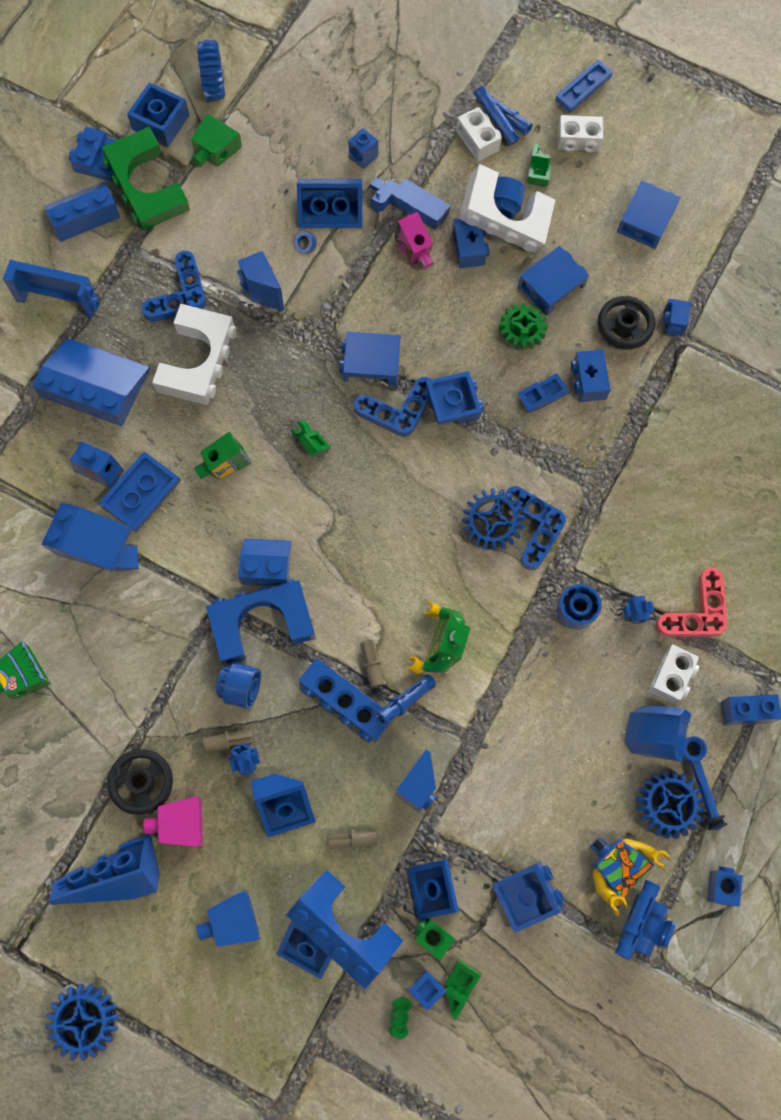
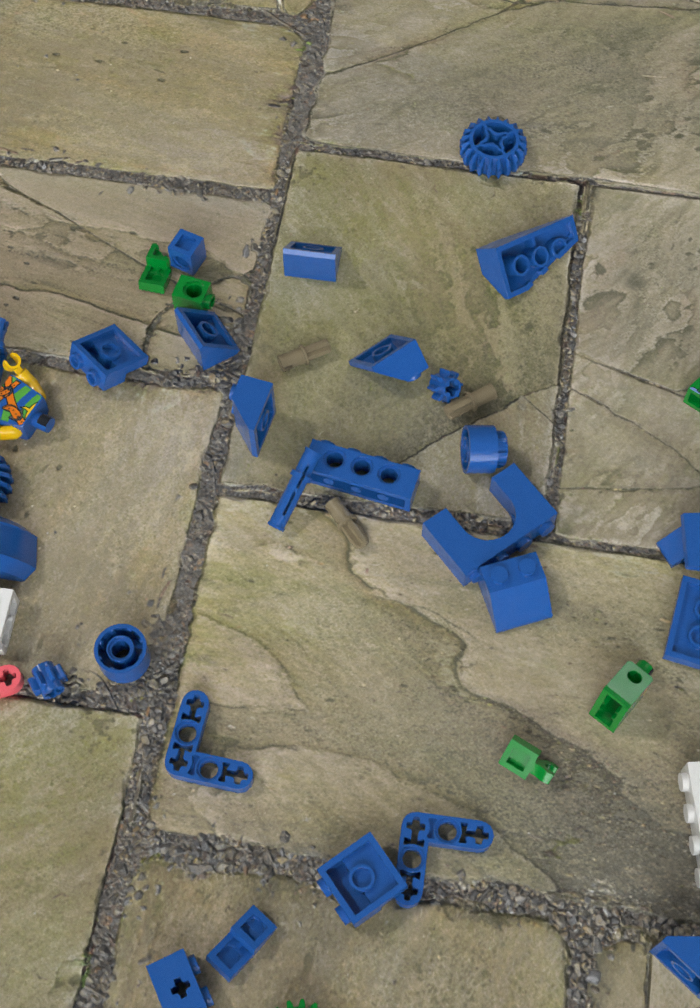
camera: 165 degrees right, 10 degrees down
black wheel [107,749,173,815] -> none
dark pink torso [144,797,203,847] -> none
blue torso [196,890,261,947] -> none
blue arch [286,870,404,989] -> none
blue panel [339,331,401,386] -> none
green piece [388,997,412,1040] -> none
green torso [406,601,470,674] -> none
blue gear [462,488,526,552] -> none

